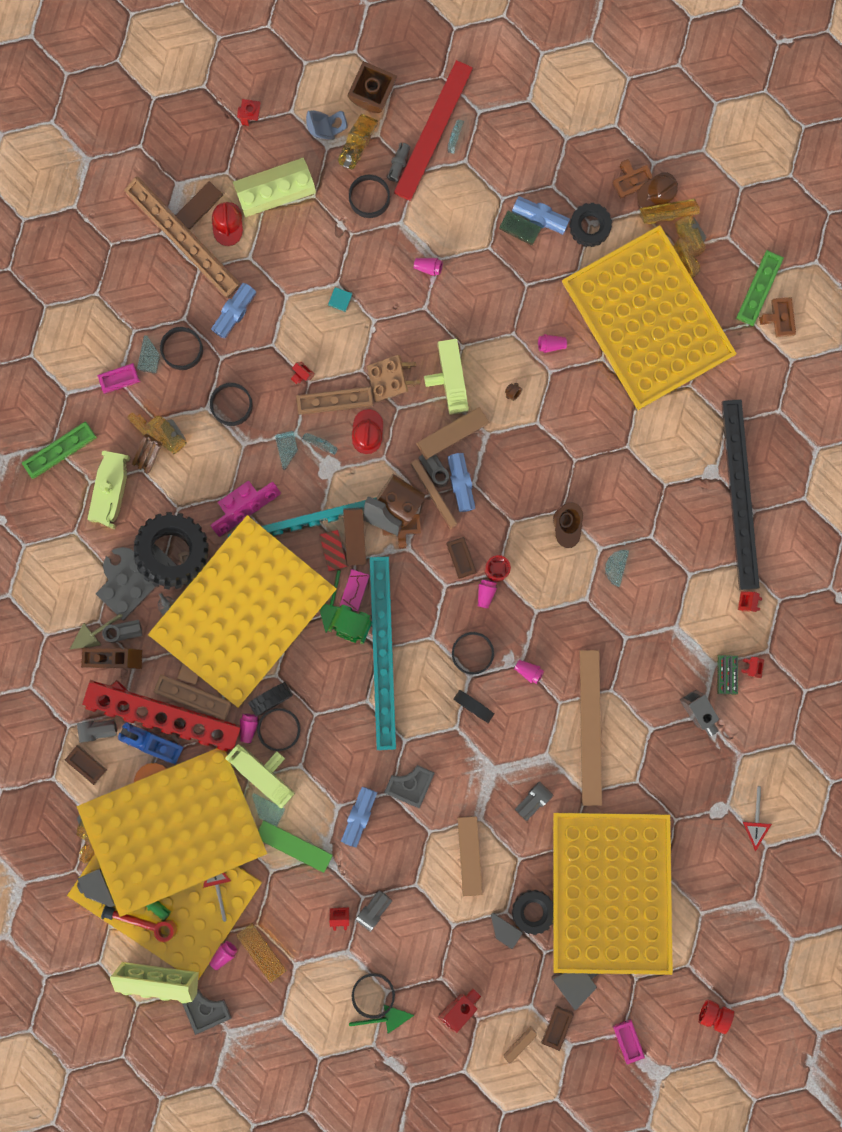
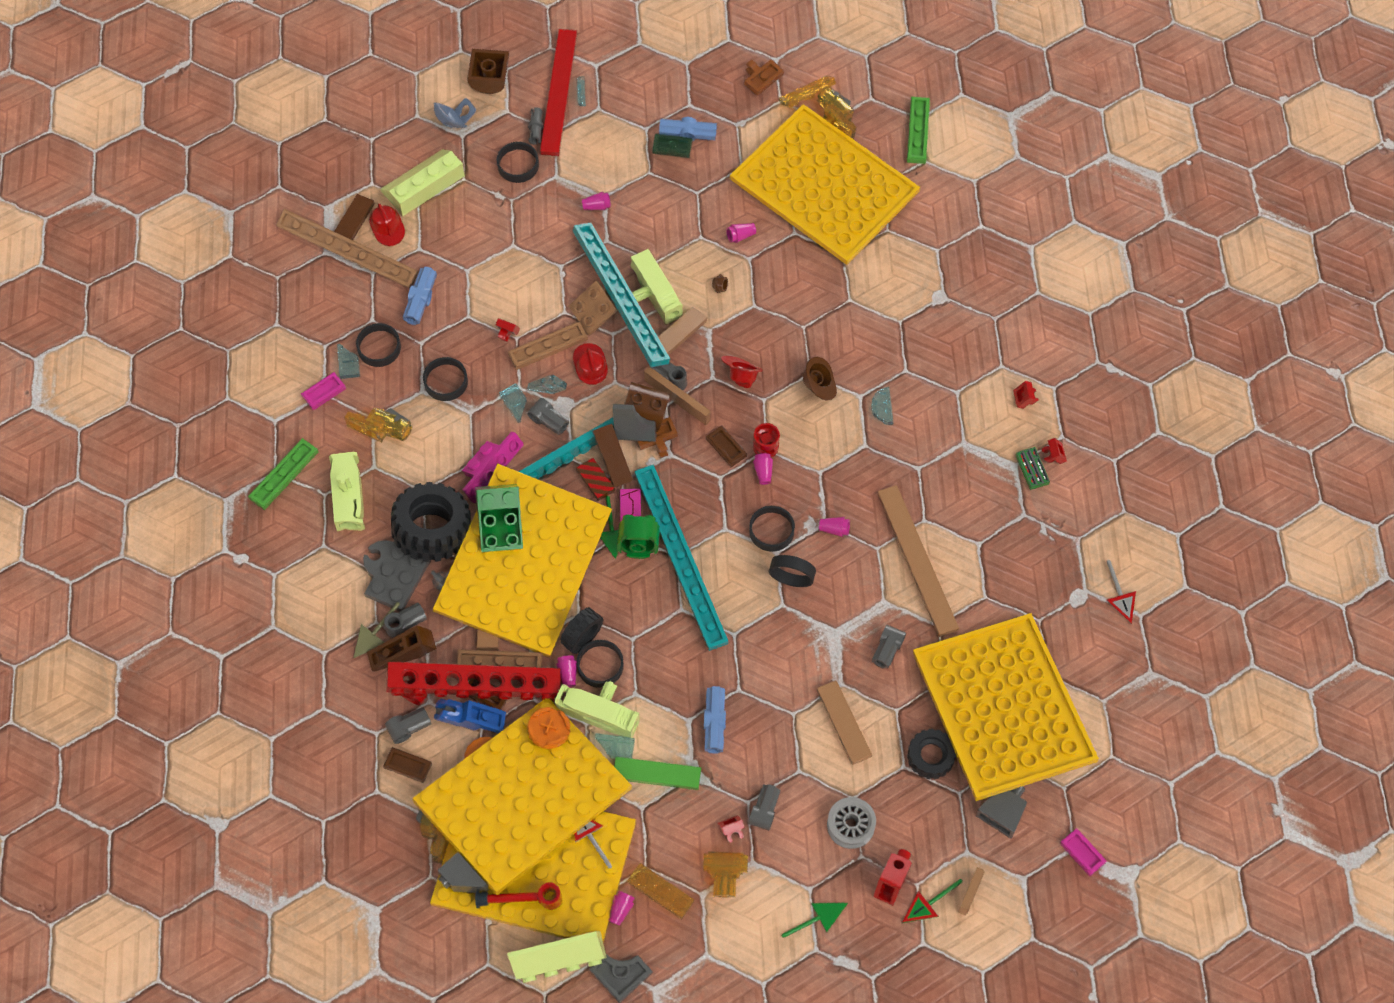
camera: 15 degrees left, 20 degrees down
reddish brown tile [132,434,162,474] -> none
green pin [146,901,171,921] -> none
red bracket [237,99,261,126] -> none
teal tile [328,287,353,312] -> none
clear yellow plate [338,113,378,169] -> none
black tyre [351,973,395,1019] -> none
dark grey tile [384,765,435,809] -> none
medium blue piece [447,453,475,512] -> none
dark grey tile [491,912,523,949] -> none
reddish brown tile [541,1005,574,1051] -> none
black tyre [569,203,612,247] -> none
reddish brown piece [637,172,678,211] -> none
dark grey torso [680,690,719,736] -> none
red wheel [698,999,734,1035] -> none
black plate [721,399,760,590] -> none
dark orange plate [759,297,796,337] -> none
none -> green slope [475,484,523,552]
none -> dark grey piece [527,398,569,435]
none -> orange tile [527,707,570,749]
none -> teal plate [573,223,670,367]
none -> clear yellow piece [703,851,748,898]
none -> red piece [721,356,763,388]
none -> light grey wheel [827,797,876,849]
none -> piece [902,879,963,923]

